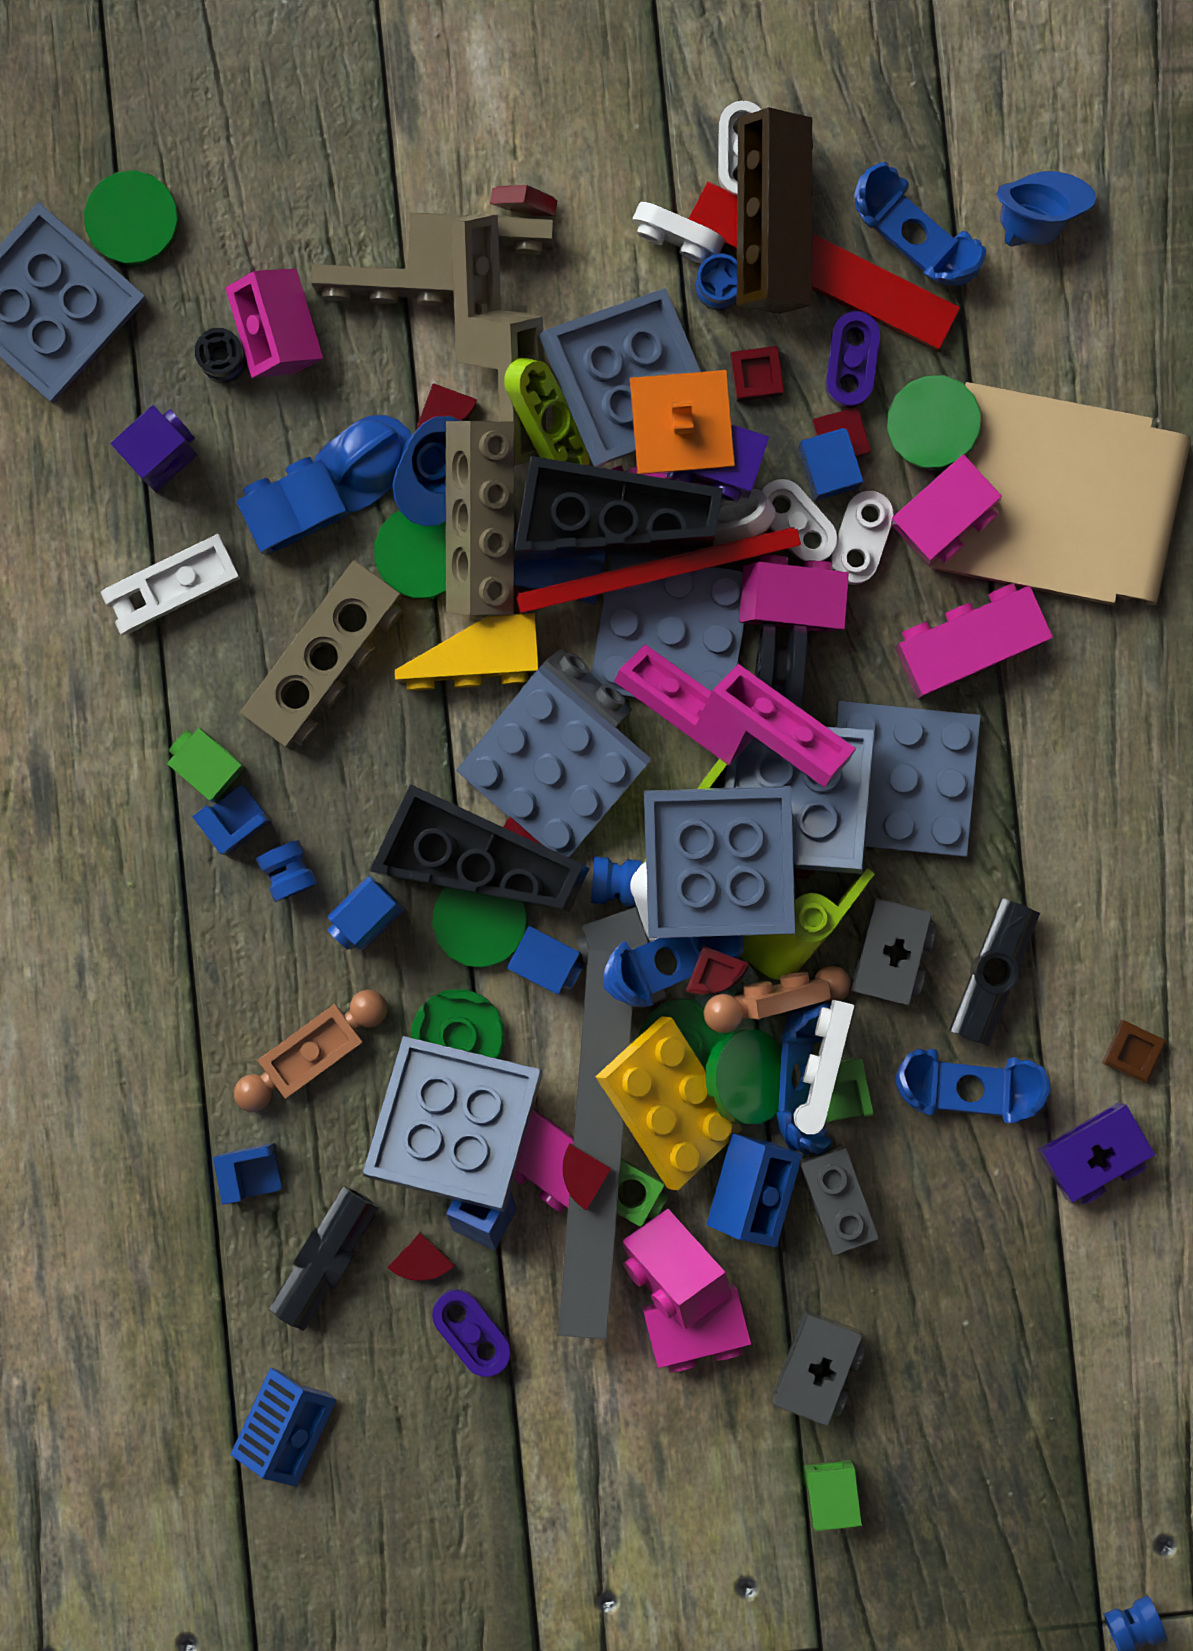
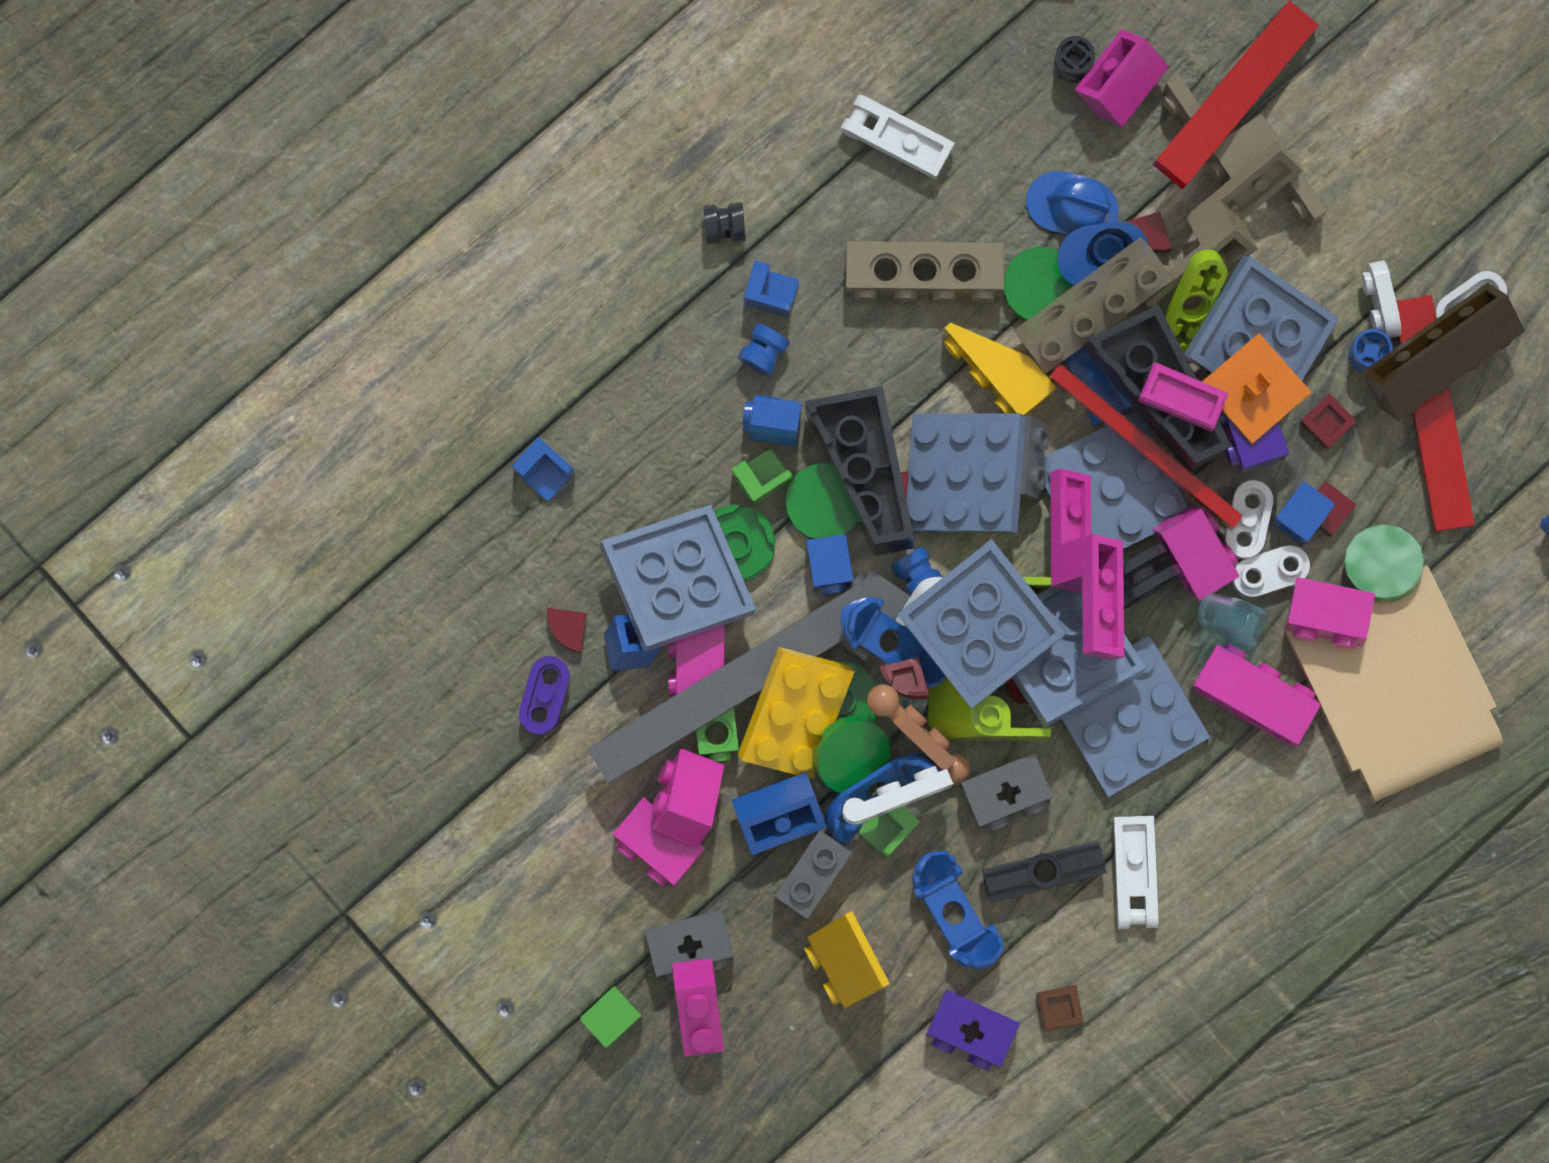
camera: 55 degrees right, 5 degrees down
dark purple brick [110,405,197,493] -> none
bright green brick [167,727,247,803] -> none
blue panel [230,1368,337,1487] -> none
nougat plate [234,990,387,1112] -> none
blue brick [236,457,350,556] -> none
black piece [269,1186,379,1331] -> none
dark red tile [490,185,558,216] -> none
dark red tile [563,1143,611,1210] -> none
white plate [700,489,775,548] -> none
dark purple plate [825,311,880,408] -> none
blue piece [854,162,987,286] -> none
none -> dark pink brick [672,958,724,1057]
none -> black wheel [703,202,746,245]
none -> bright green panel [732,449,793,507]
none -> yellow slope [804,911,890,1009]
none -> white plate [1113,816,1158,929]
none -> dark pink tile [1138,362,1228,432]
none -> red tile [1152,0,1319,190]
none -> clear light blue piece [1198,593,1269,651]

